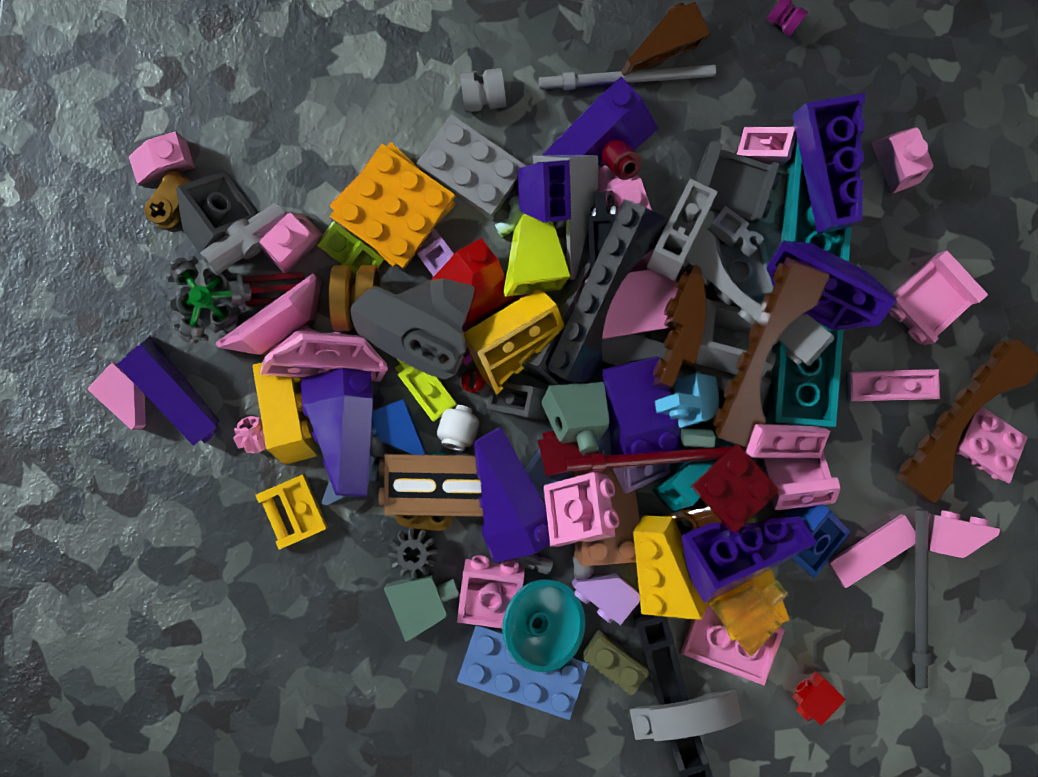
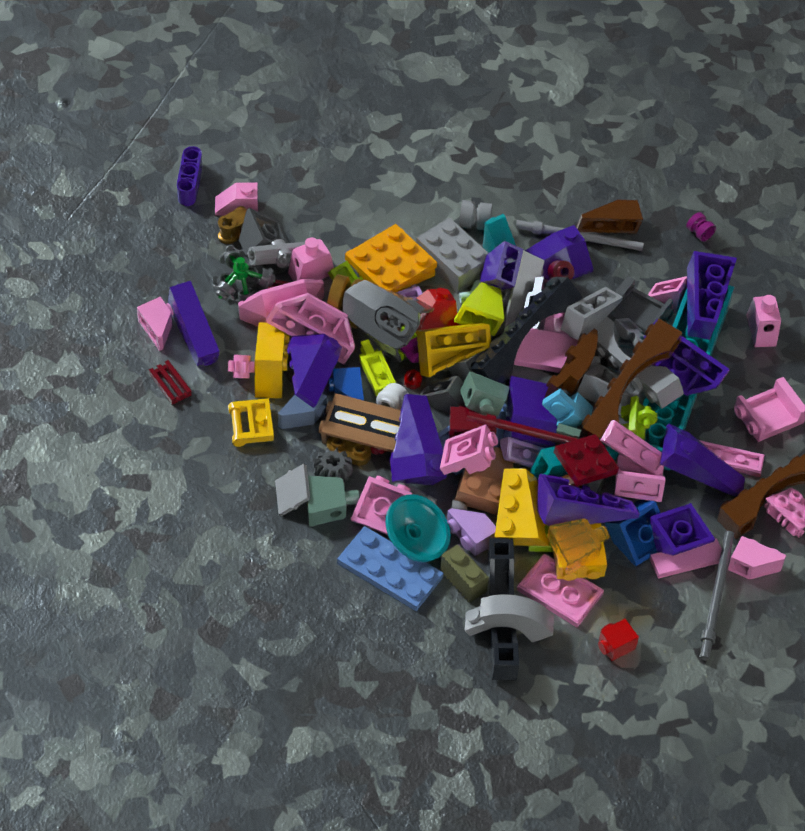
camera: 10 degrees right, 35 degrees down
none -> dark red tile [149,360,192,405]
none -> dark purple beam [177,146,202,206]
none -> light grey piece [275,464,310,516]
none -> teal slope [483,214,516,253]
none -> lime hips [621,396,658,441]
none -> dark purple slope [650,503,715,556]
none -> dark purple wedge [660,424,745,497]

